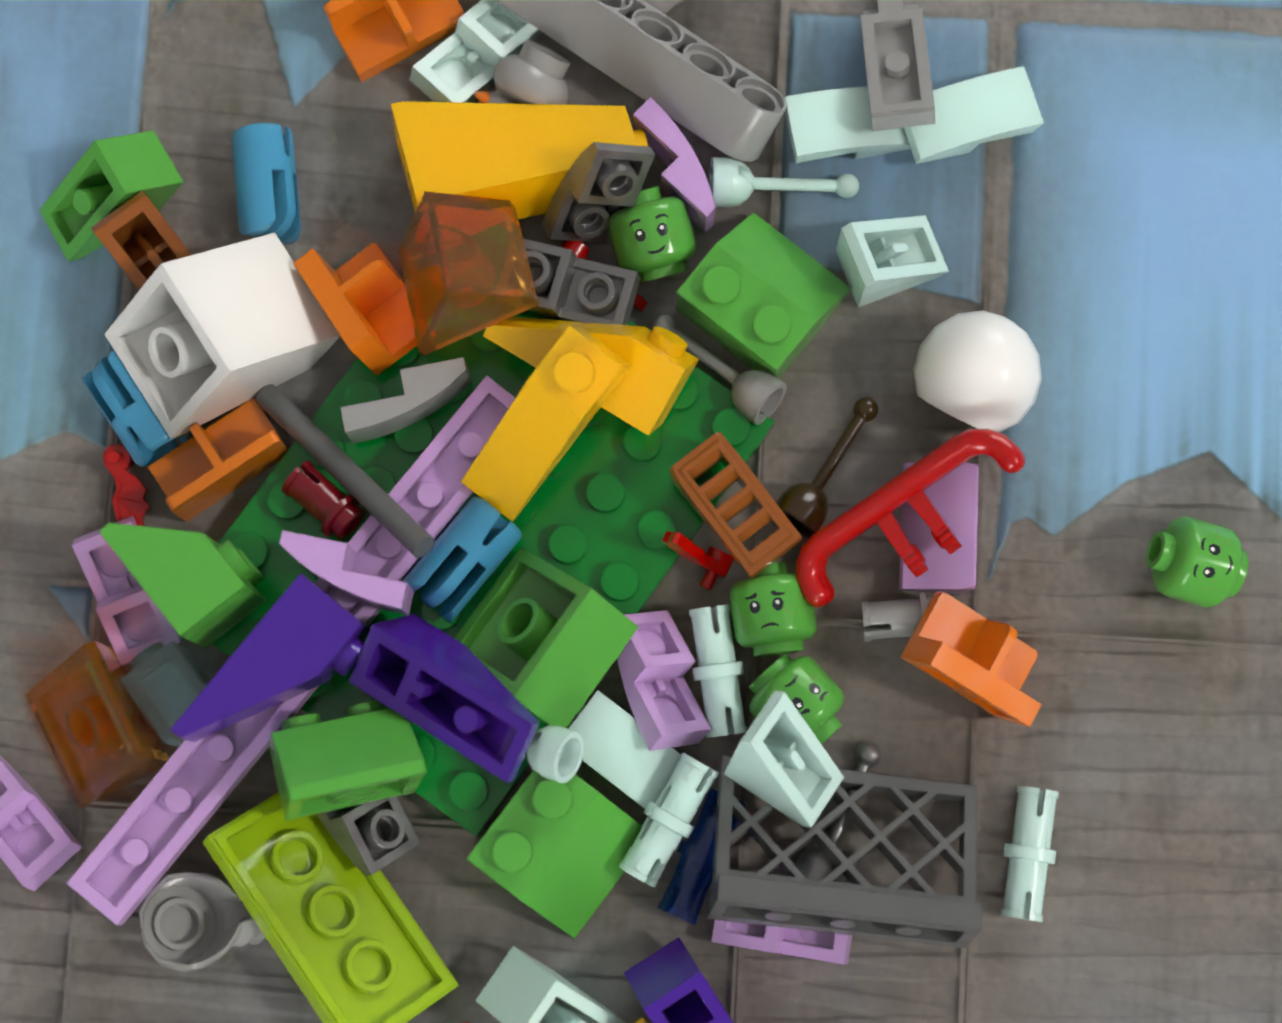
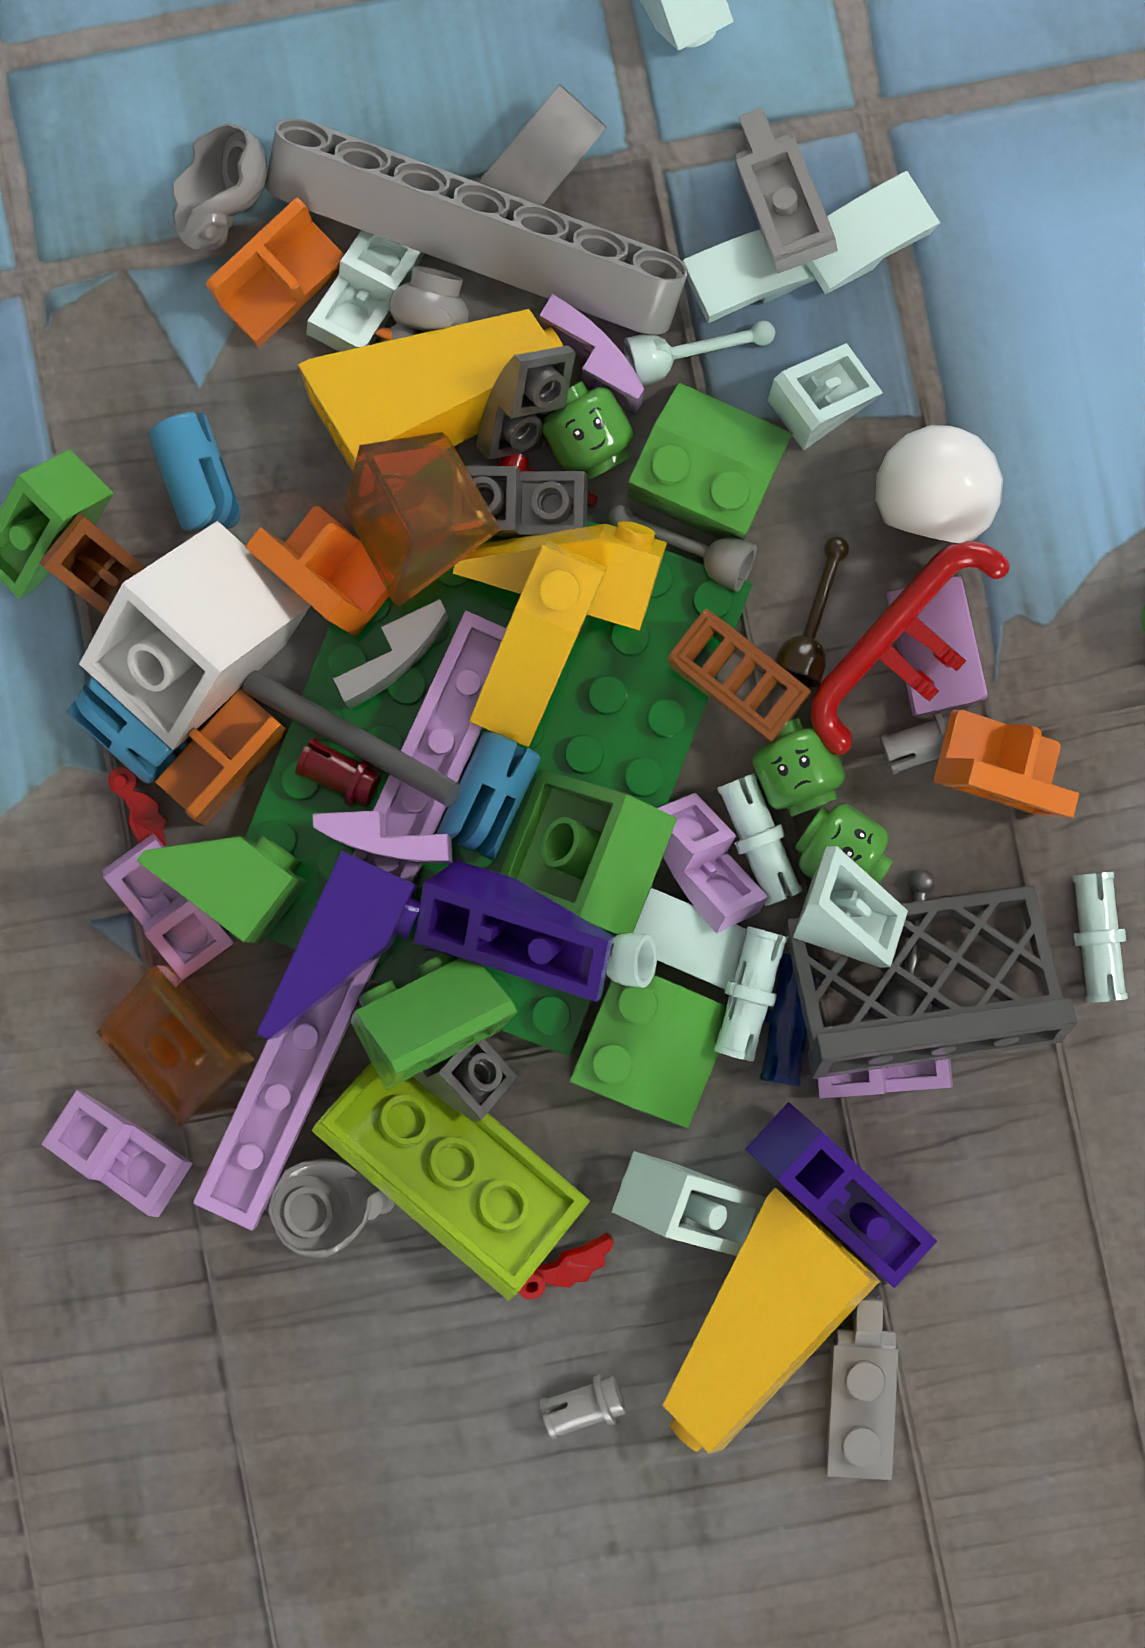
camera: 15 degrees left, 5 degrees up
clear light blue brick [120,641,210,748] -> none
red piece [662,531,735,591] -> none

